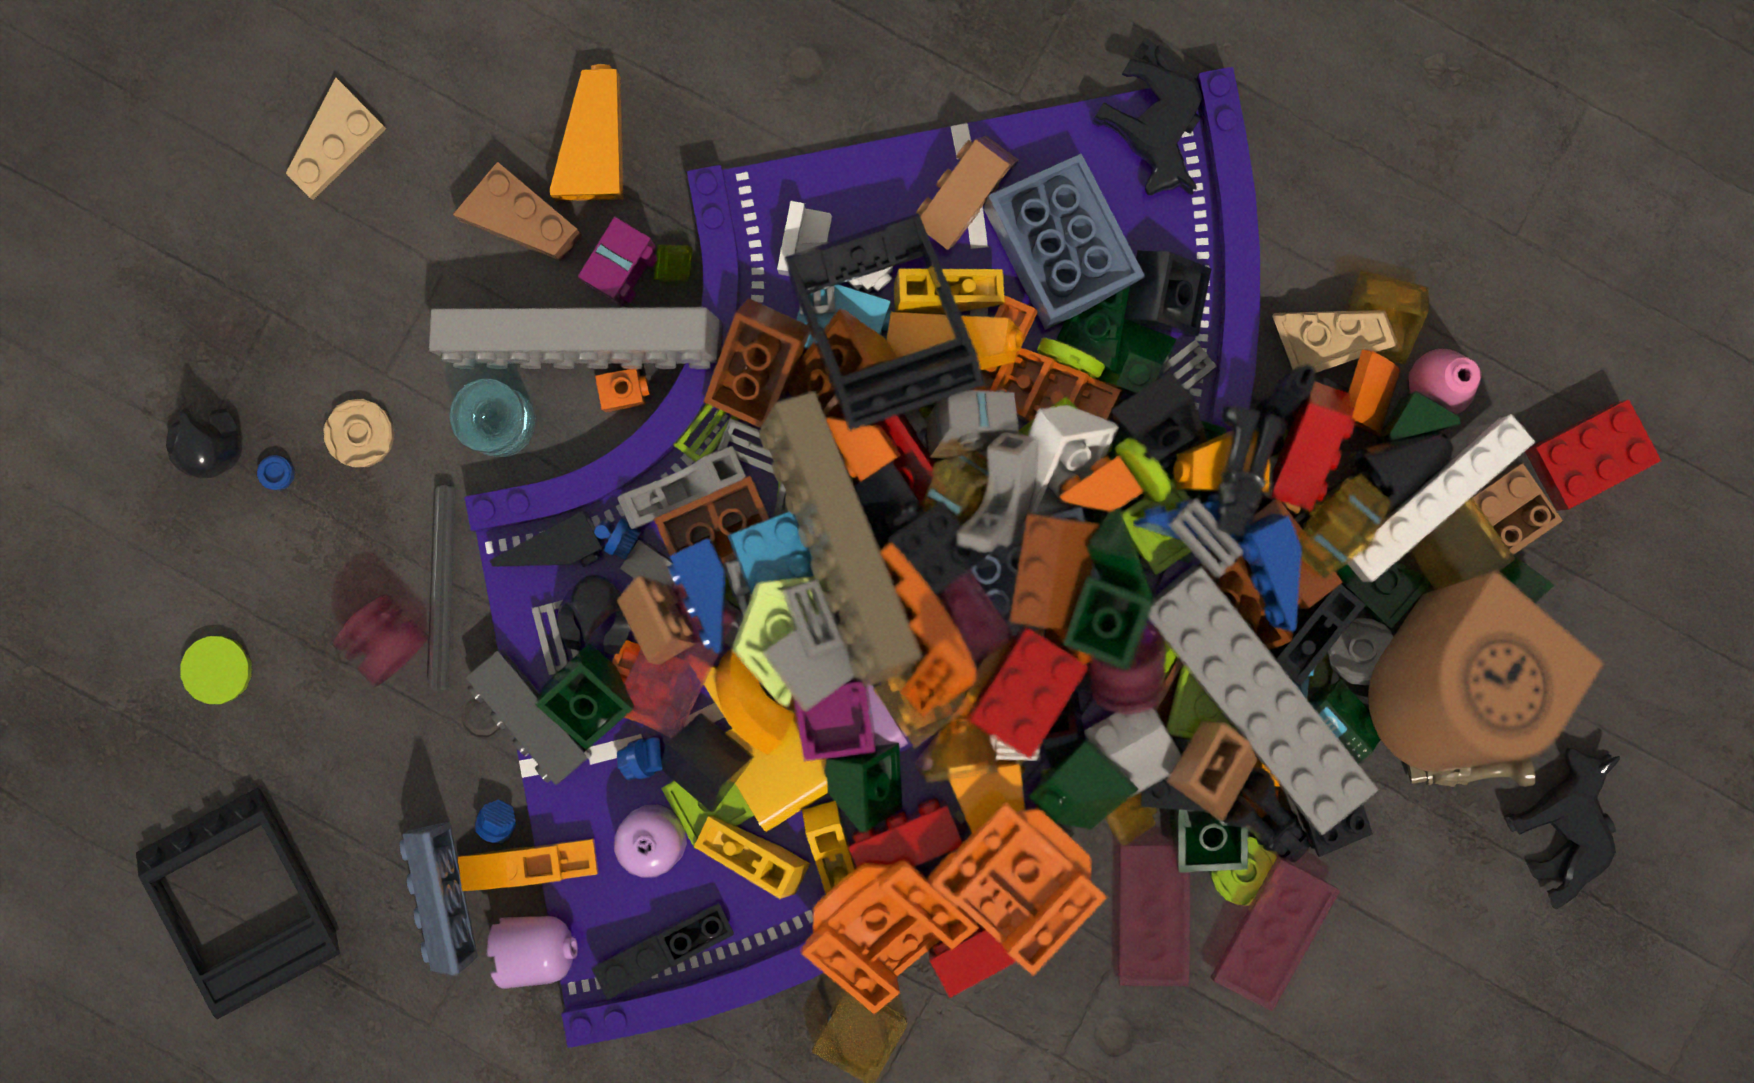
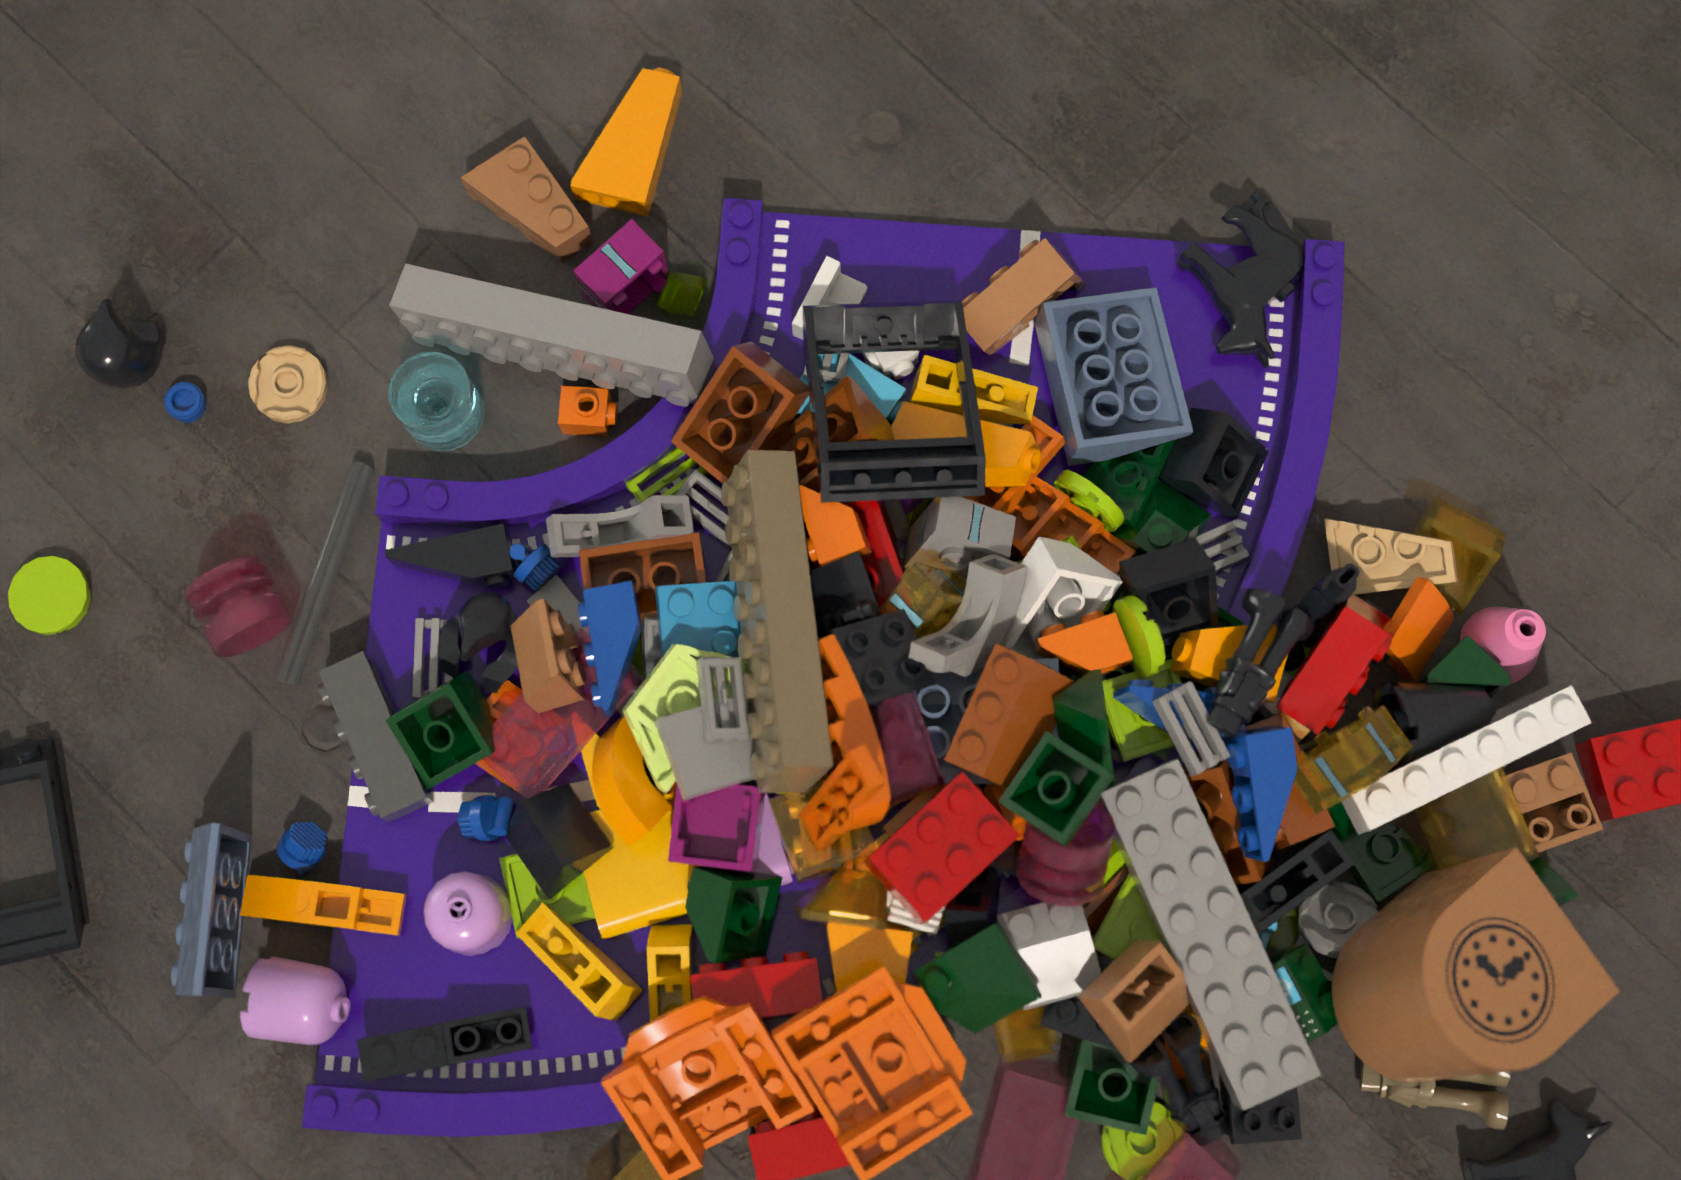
camera: 10 degrees right, 10 degrees down
tan wing [286,78,386,200] -> none

